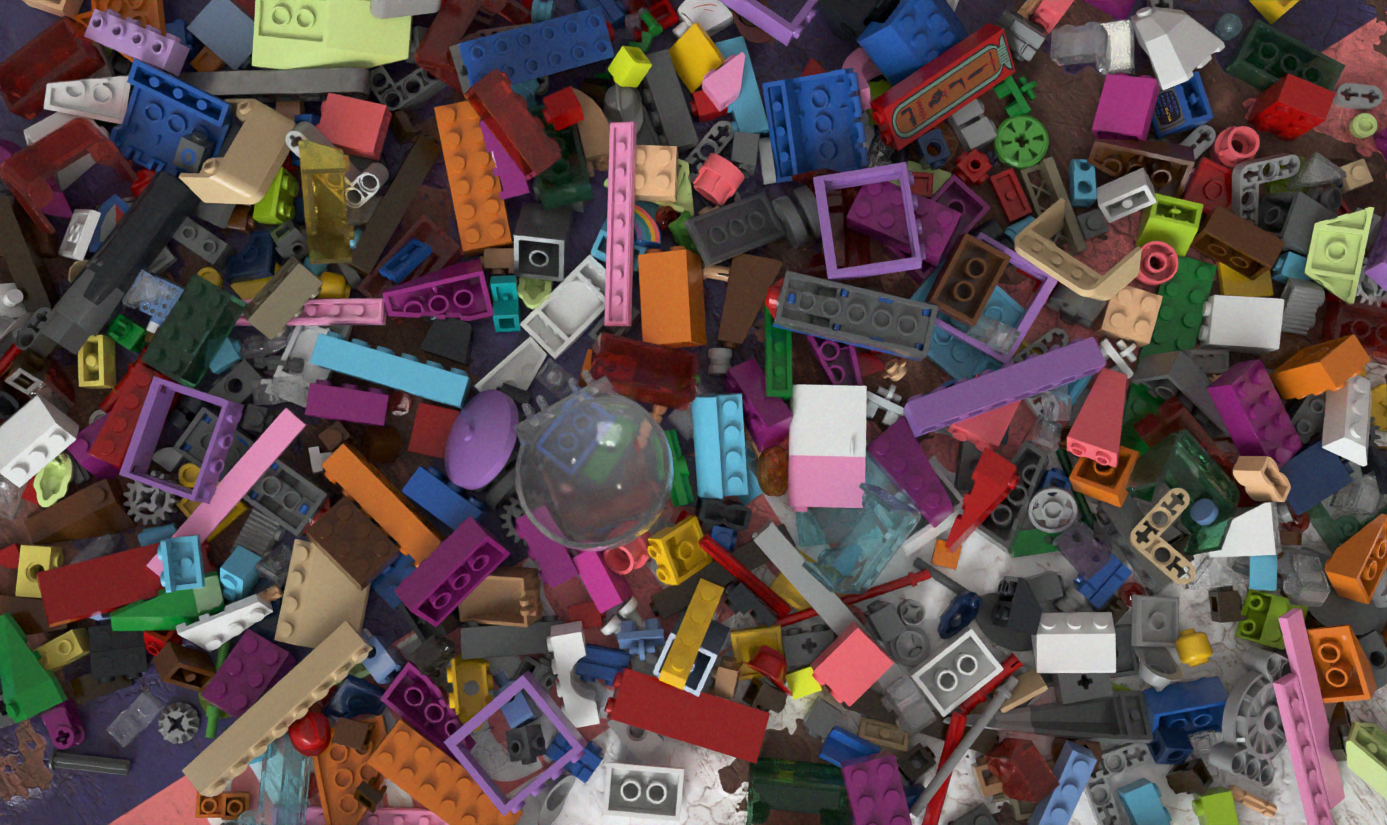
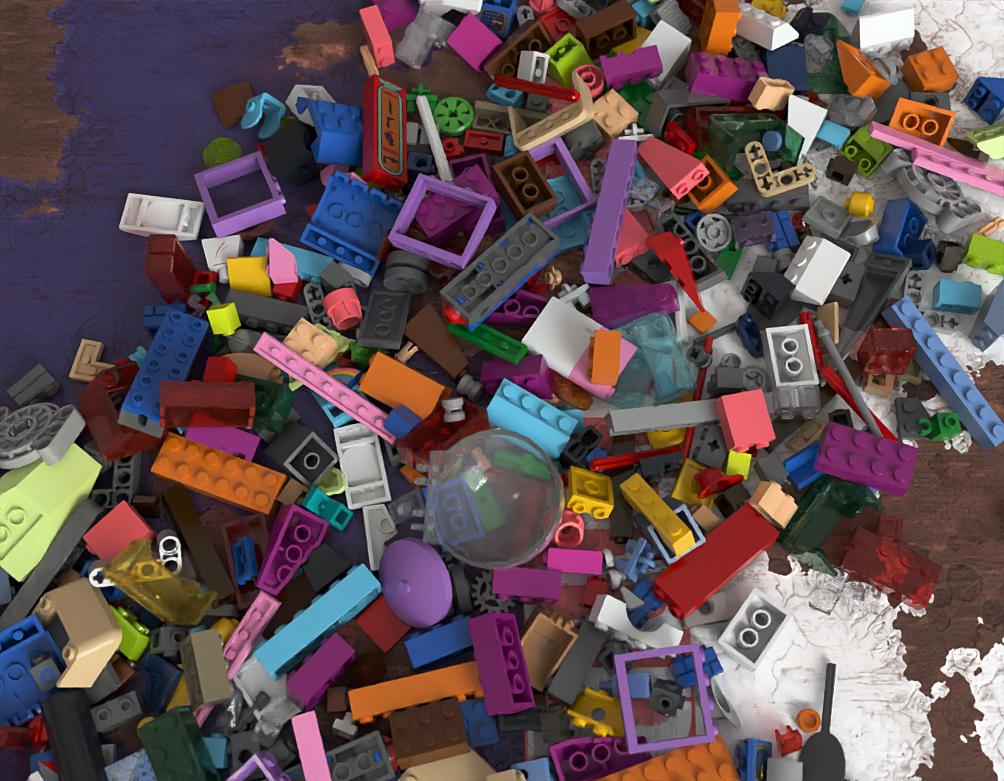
camera: 50 degrees left, 15 degrees down
clear slope [966,314,1021,355] -> none
dark grey brick [995,6,1048,62] -> none
none -> blue panel [383,405,422,442]
none -> white axle [416,95,453,182]
none -> light grey wheel [441,397,466,422]
none -> red axle [494,75,581,102]
none -> orange brick [587,330,621,386]
none -> magenta wedge [599,45,663,90]
none -> light grey slope [618,586,645,612]
none -> red plate [664,120,696,157]
none -> flat silver bush [686,345,712,370]
none -> light nougat brick [748,481,798,529]

